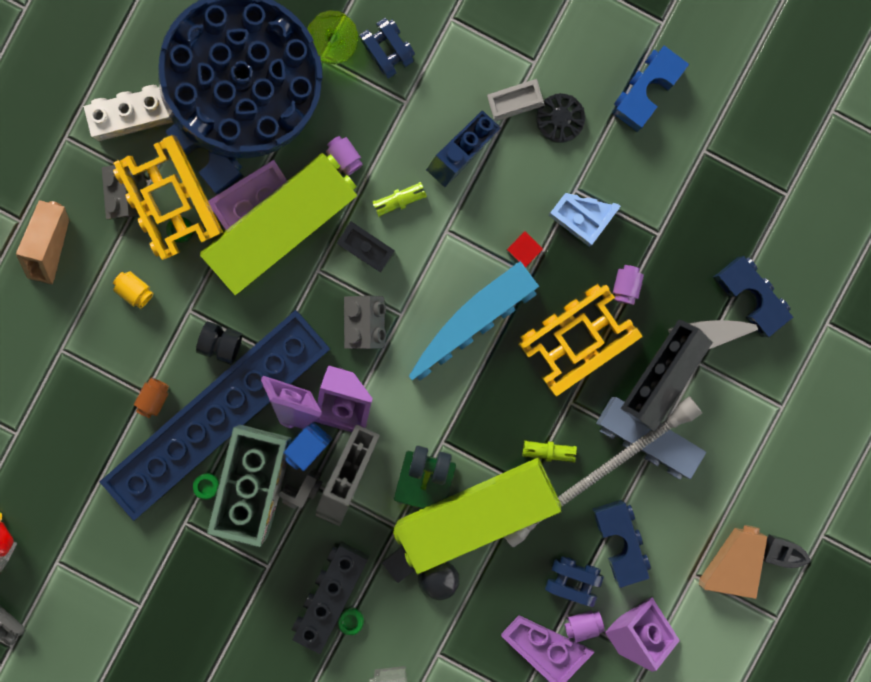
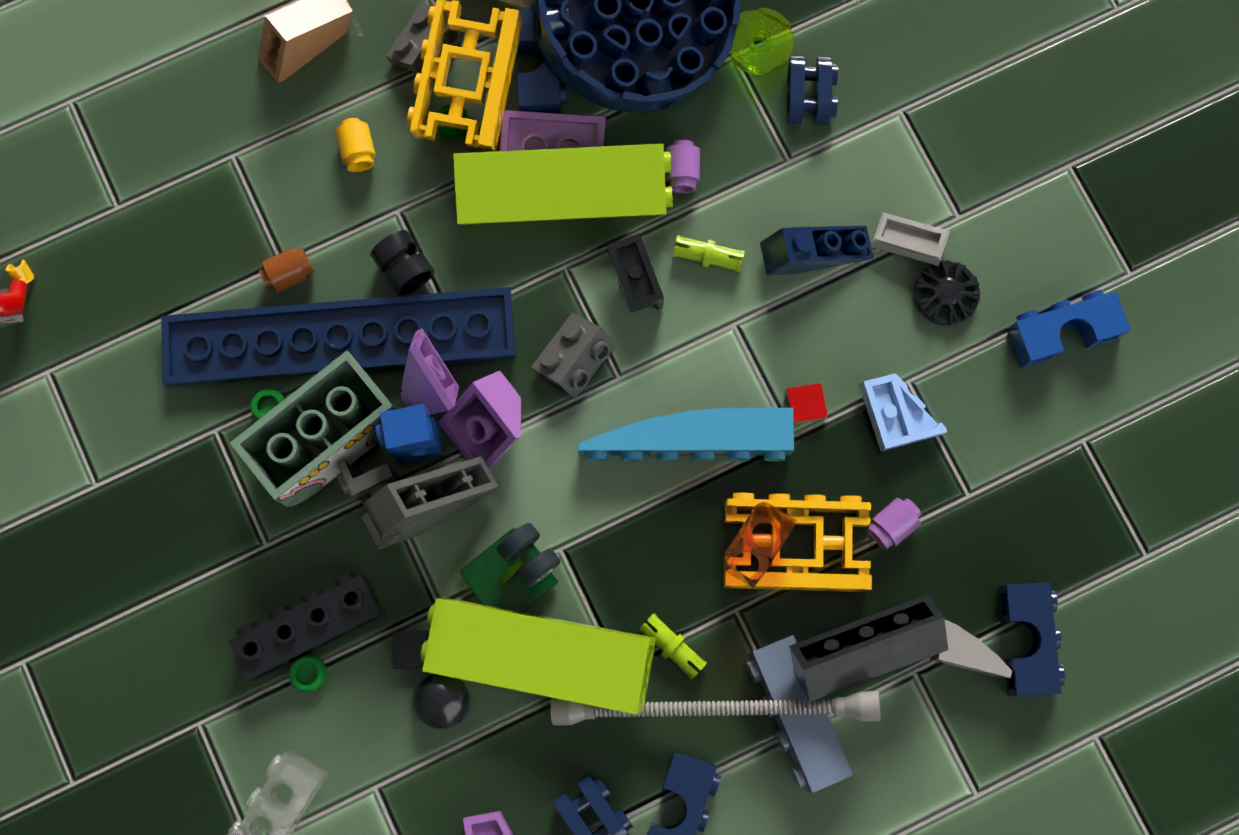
camera: 40 degrees right, 10 degrees down
none -> clear orange piece [722,502,797,588]

